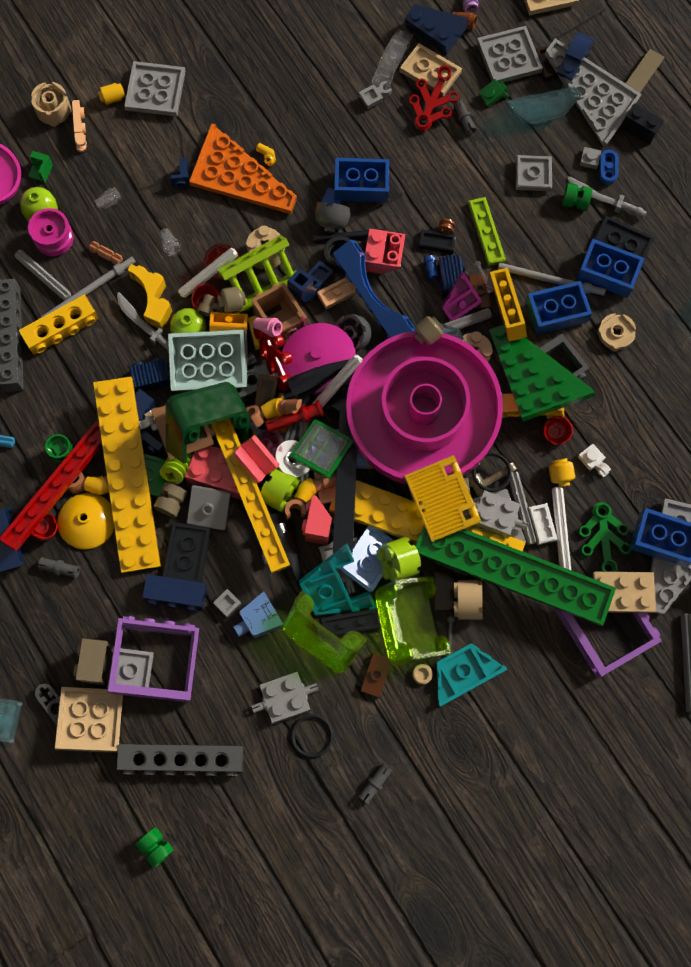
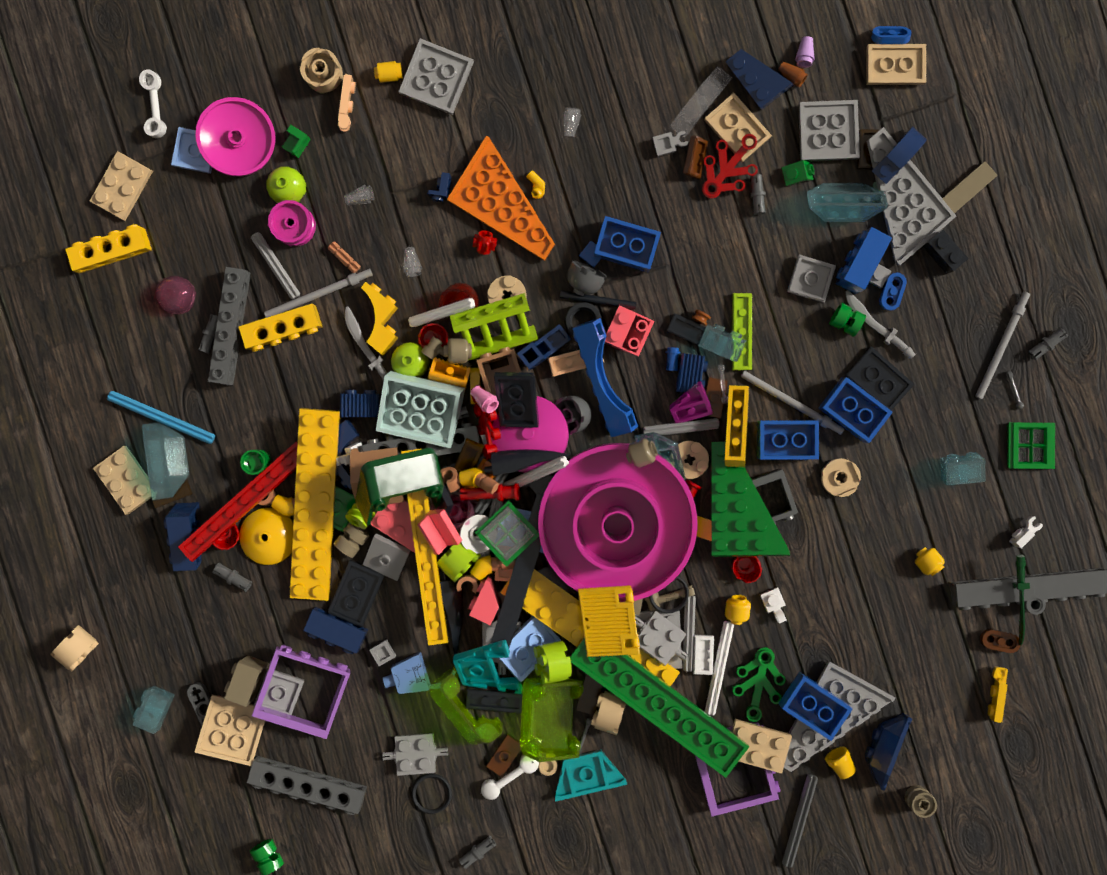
camera: 15 degrees right, 15 degrees up
none -> red gear [473,230,497,255]
none -> white piece [481,751,539,800]
none -> black tile [494,372,539,428]
none -> clear cone [563,108,582,137]
none -> reddish brown plate [683,136,708,179]
none -> clear light blue brick [698,323,747,362]
none -> blue brick [835,227,892,294]

